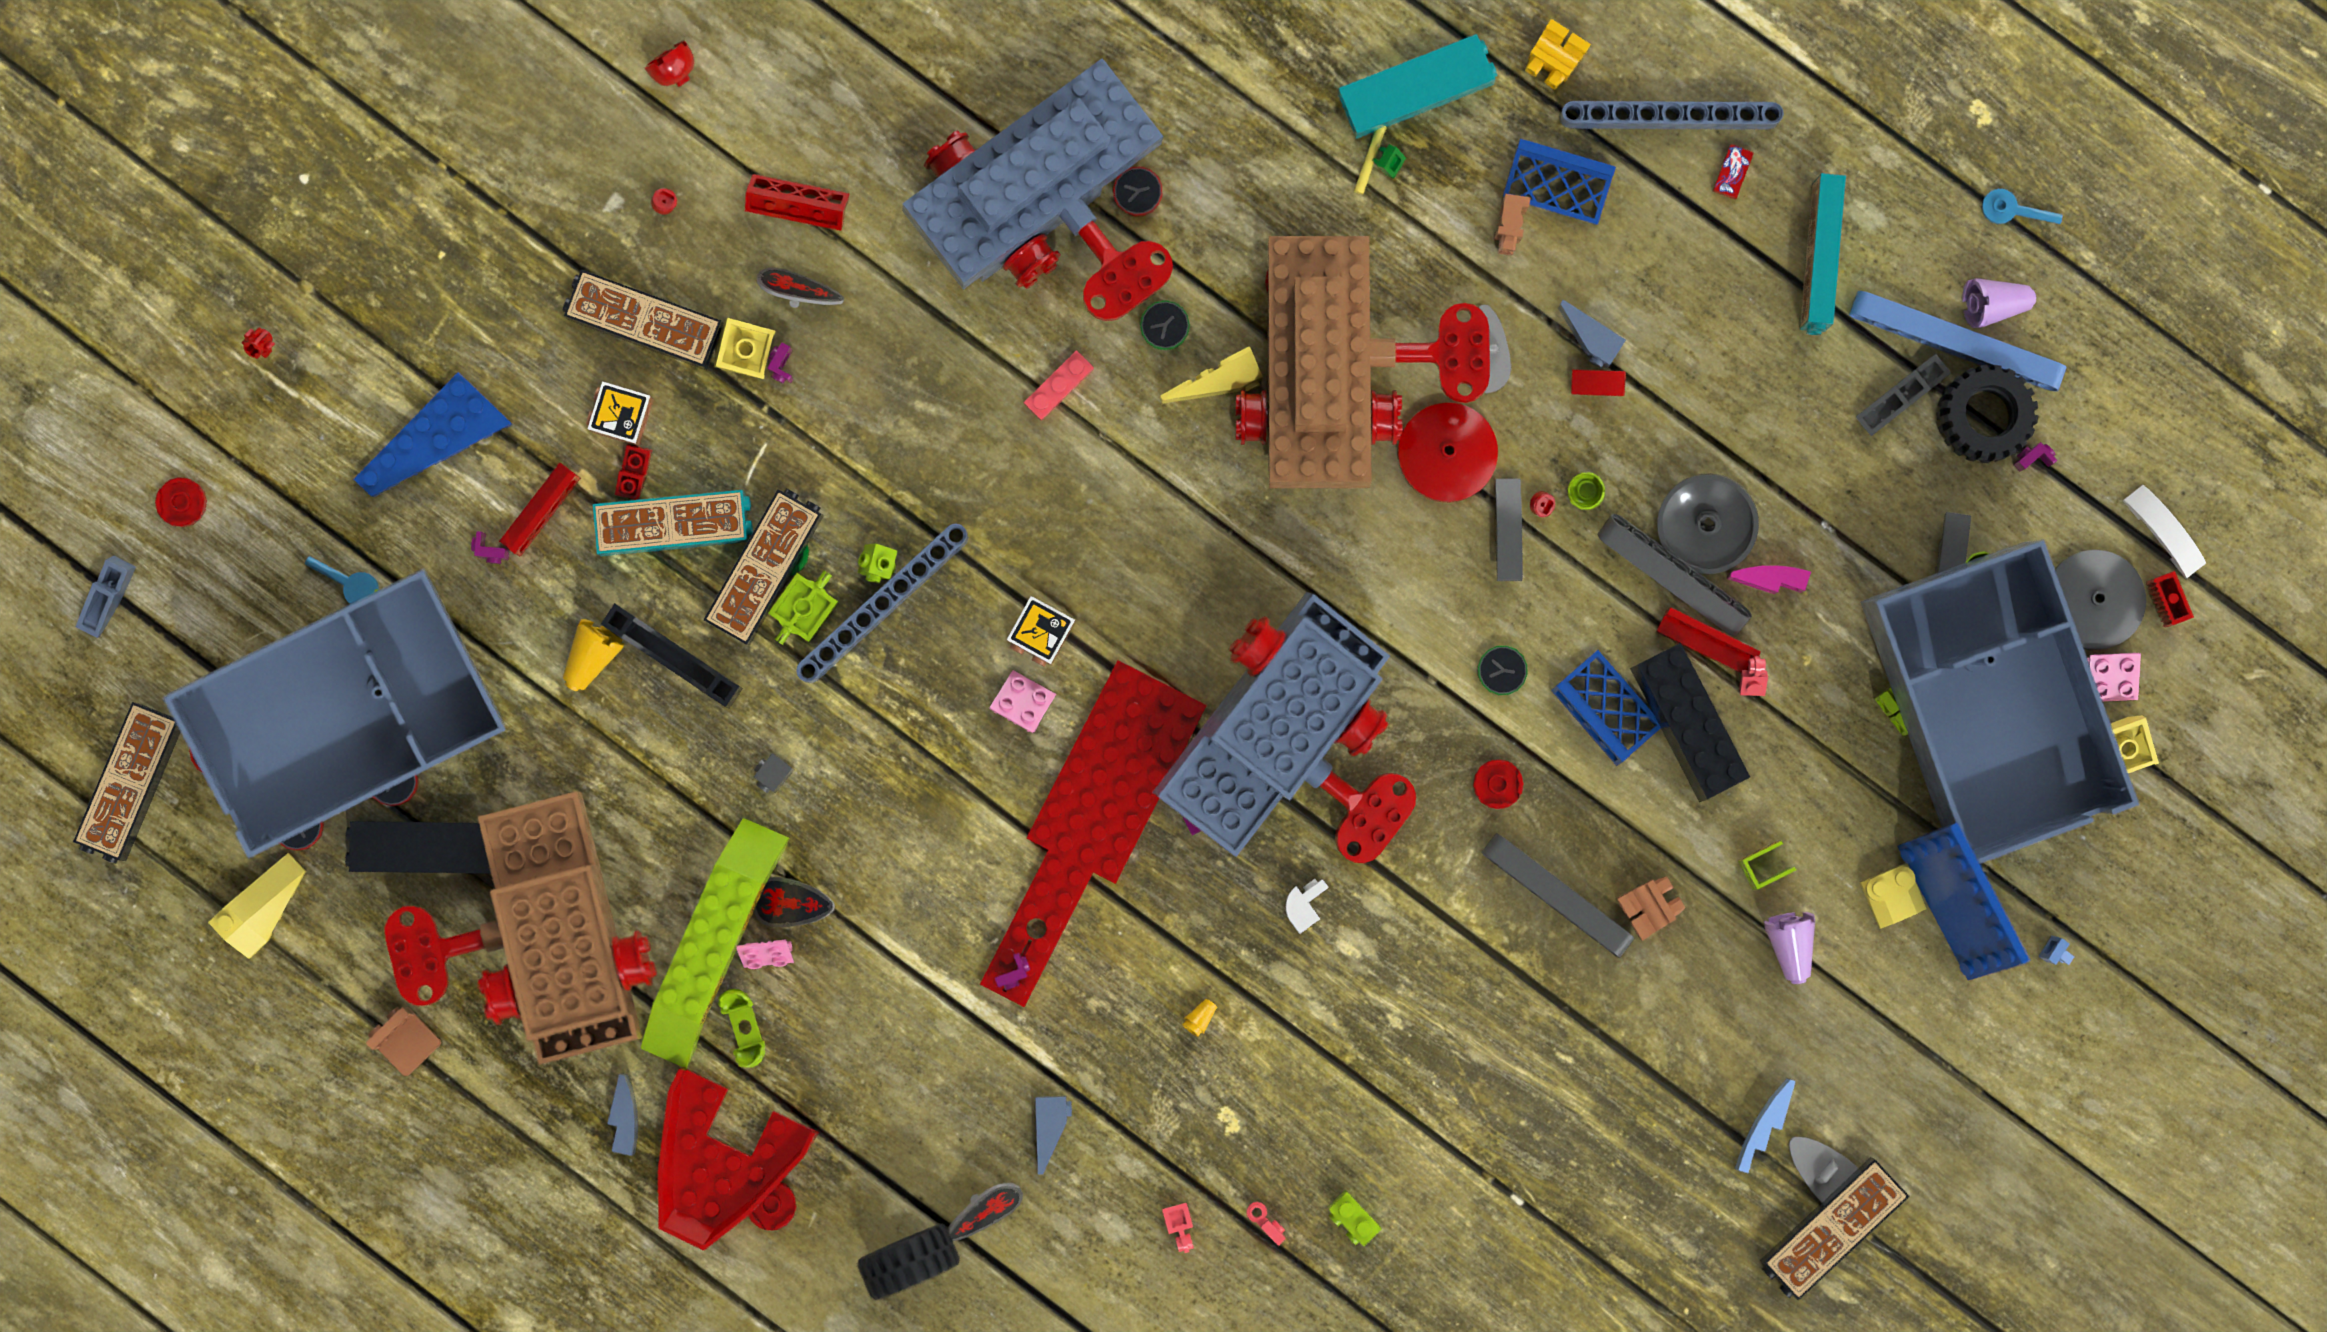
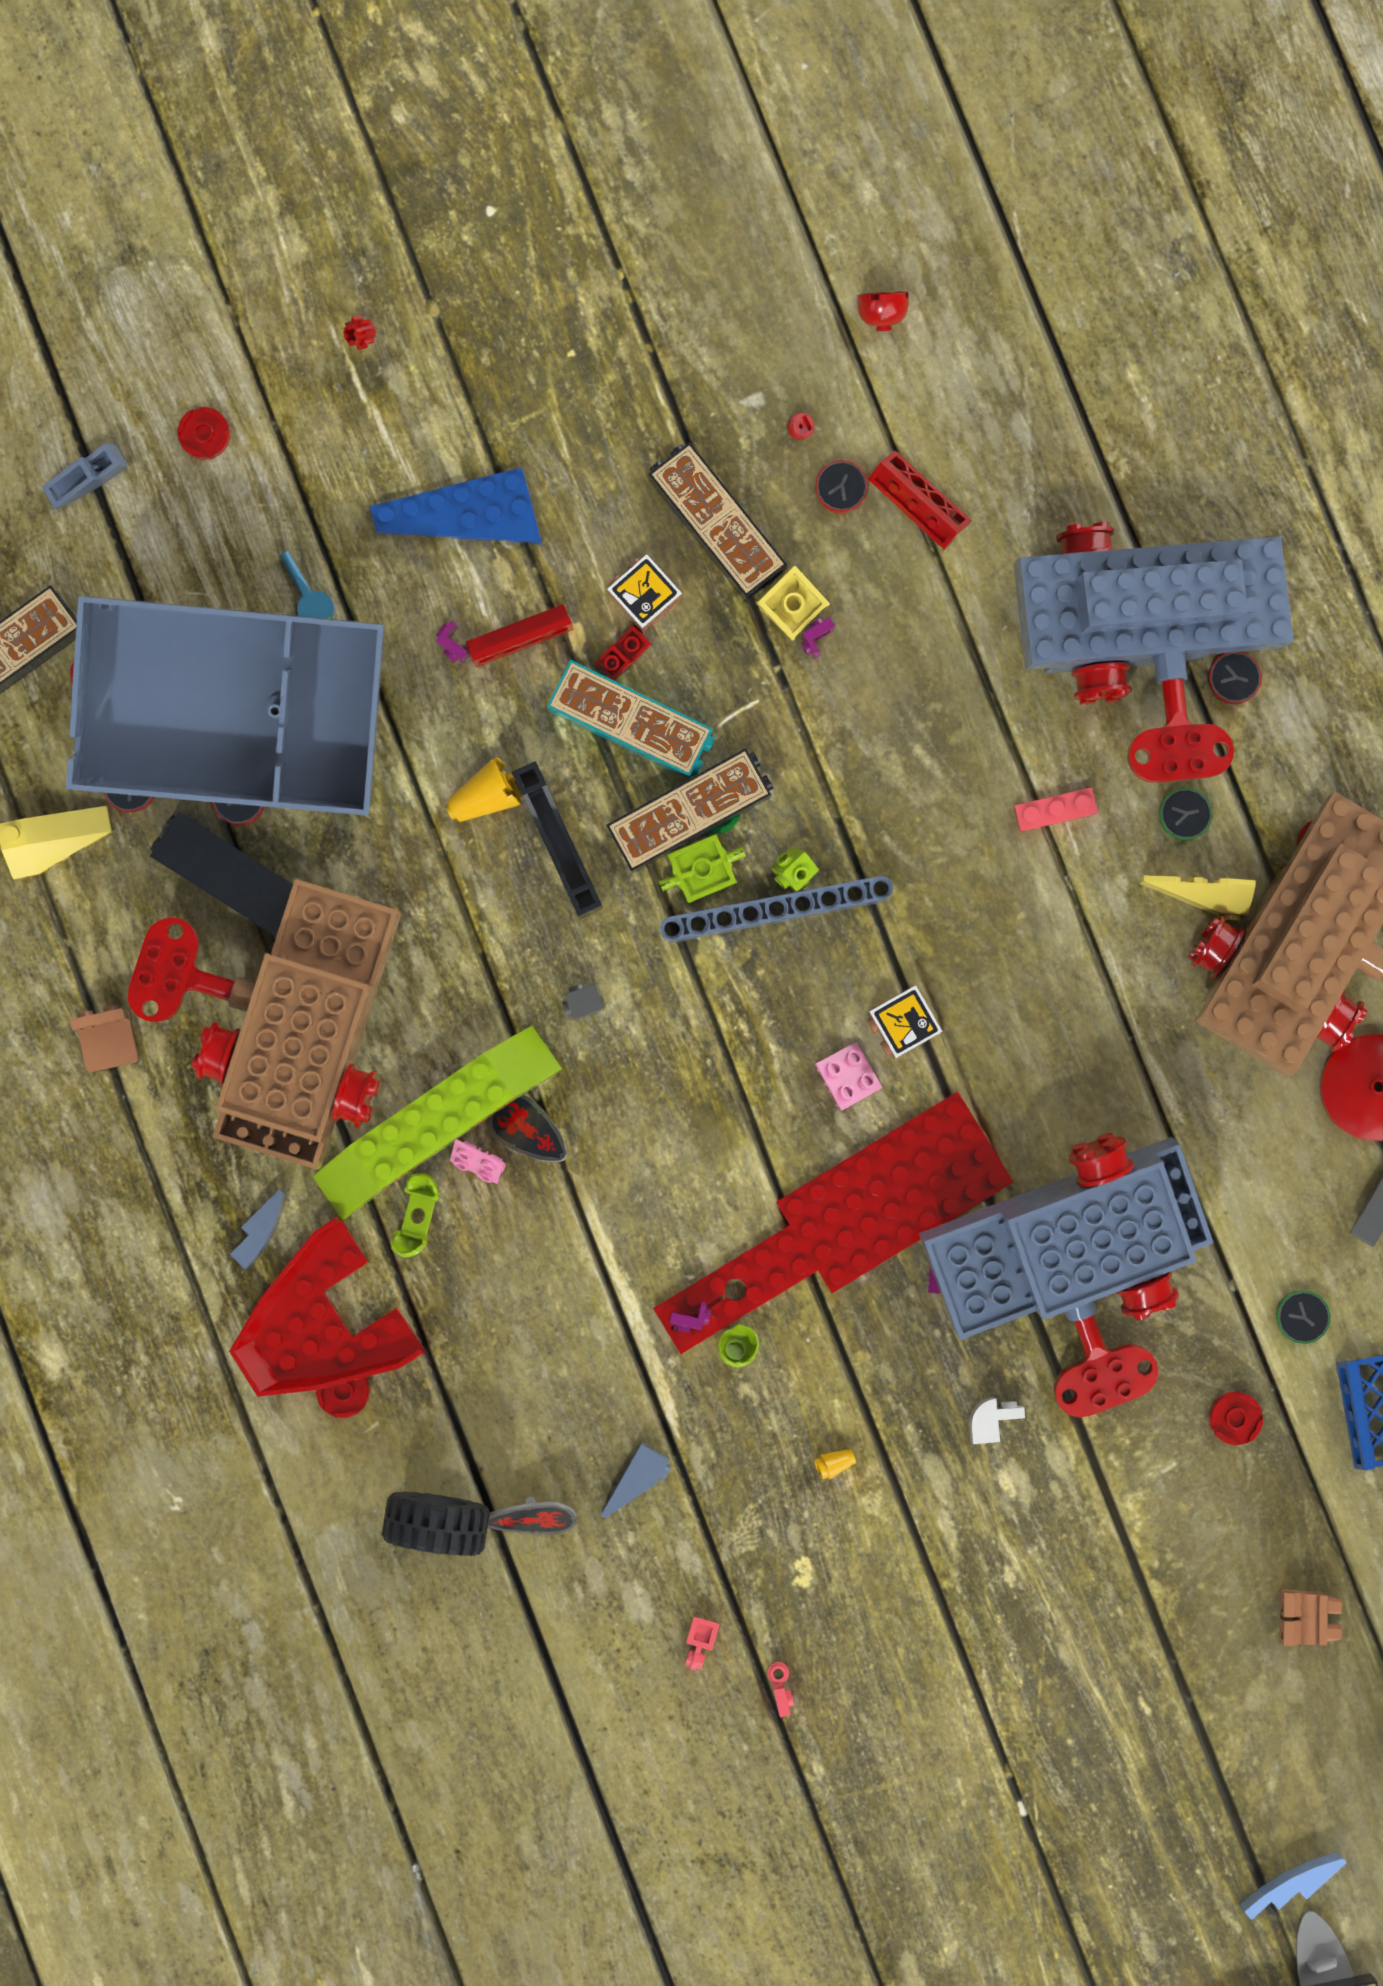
camera: 30 degrees right, 0 degrees up
shield [757,268,844,308] -> none
lime brick [1328,1190,1382,1246] -> none
dark grey beam [1481,833,1635,958] -> none
none -> lime hair [717,1324,760,1368]
none -> black tile [815,460,868,514]

